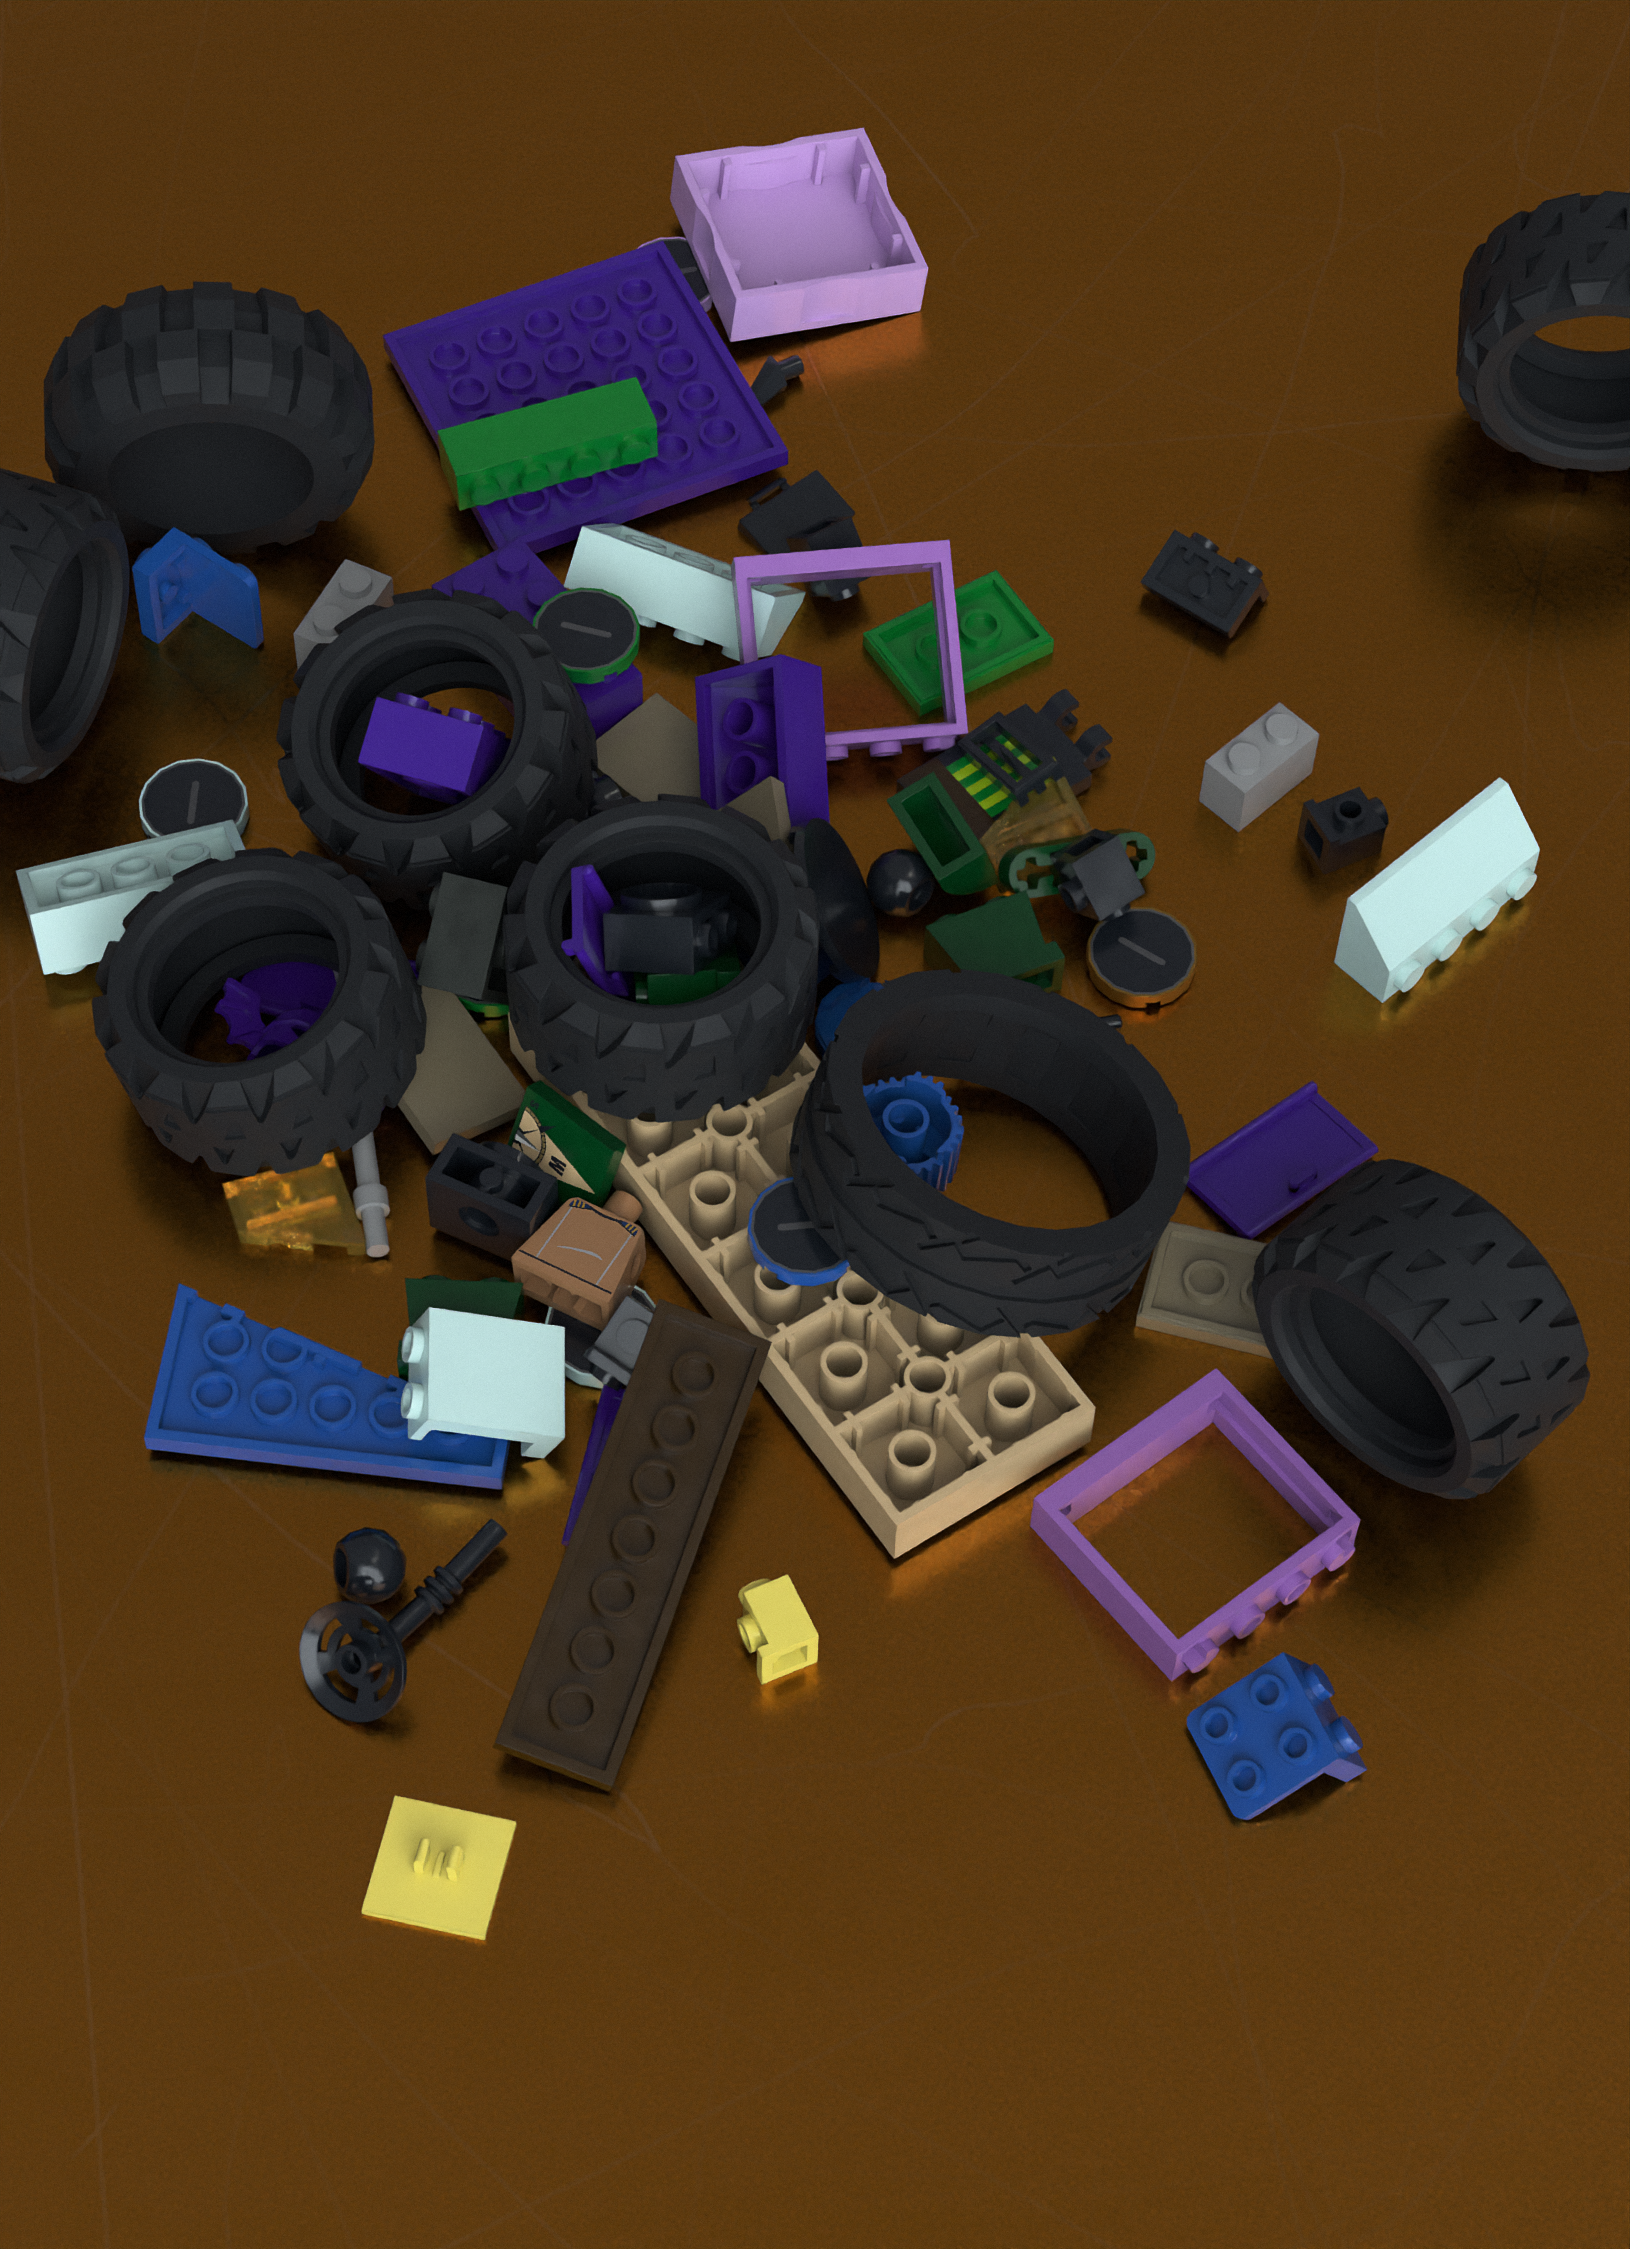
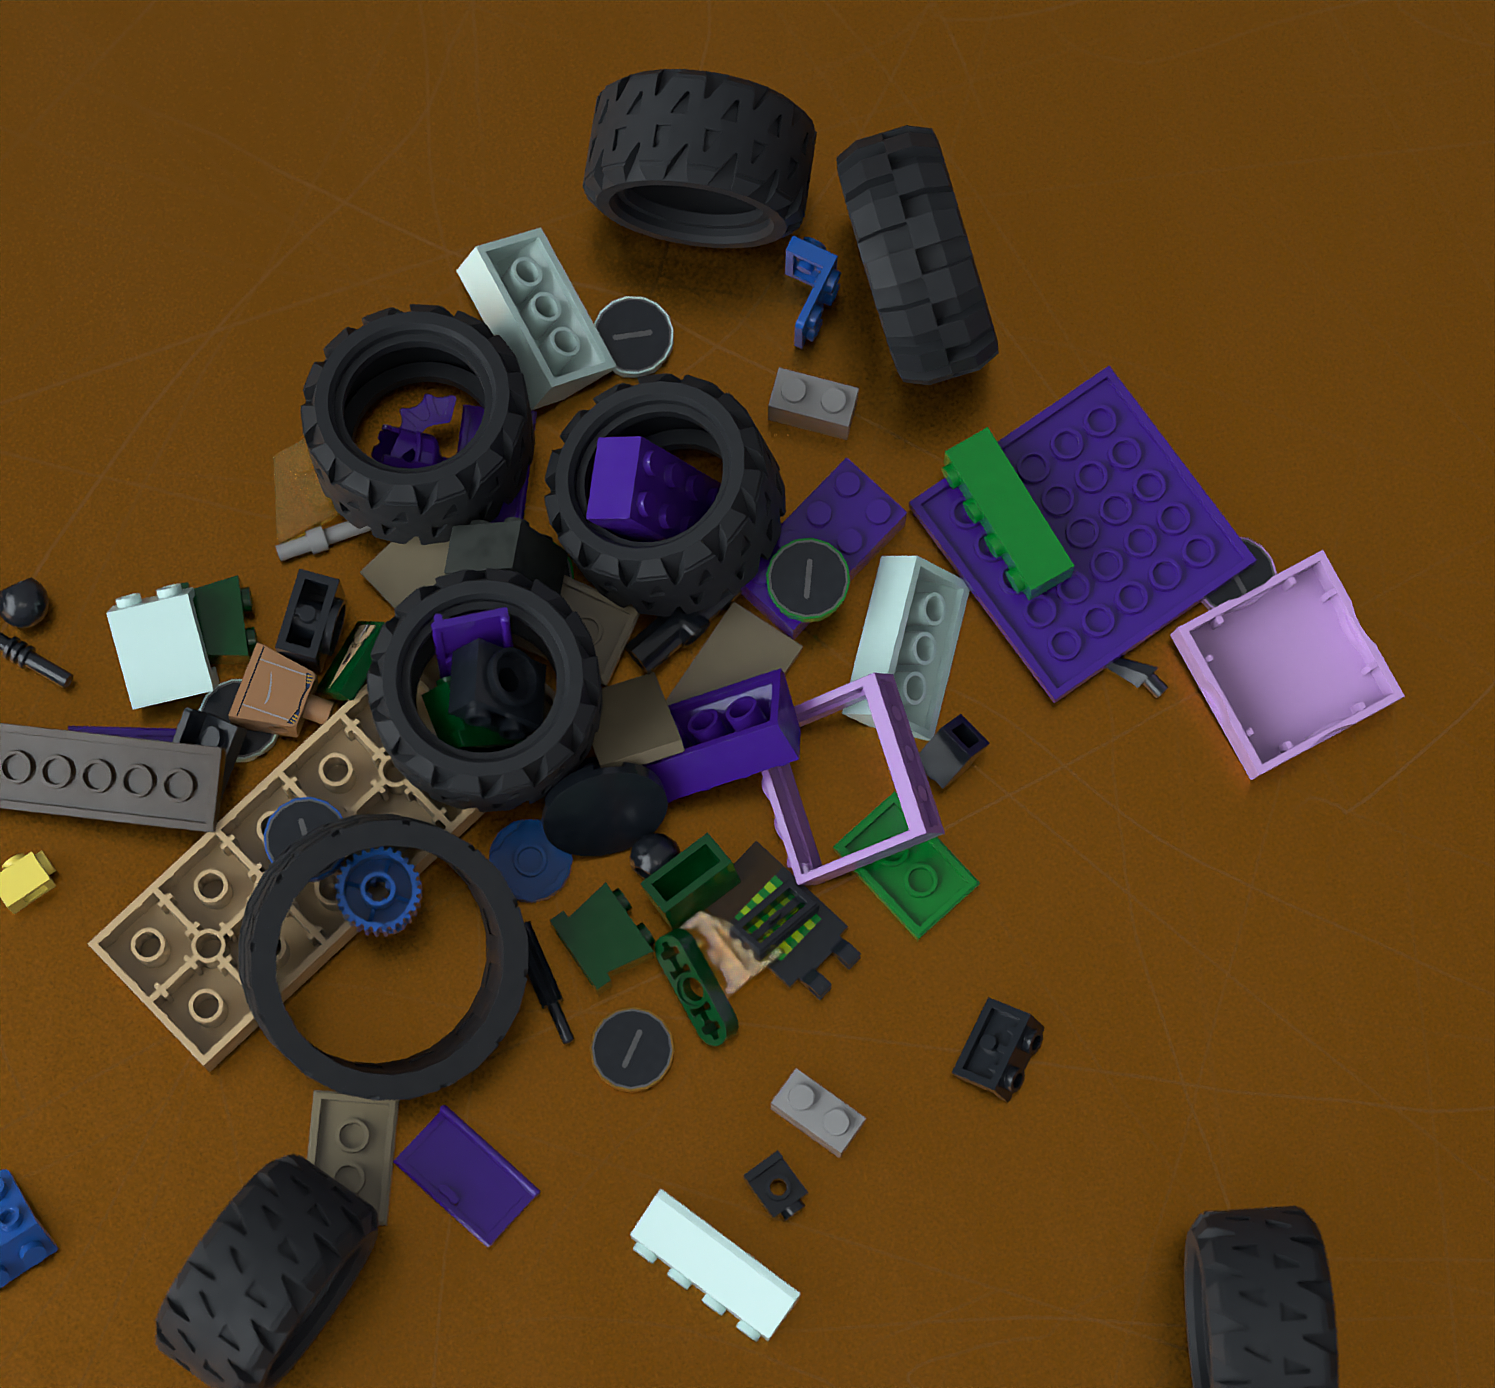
camera: 80 degrees right, 20 degrees up
blue wing [144,1283,511,1490] -> none
black piece [737,470,855,555] -> none
medium lavender window [1030,1368,1361,1682] -> none
black brick [1049,829,1145,921] -> none

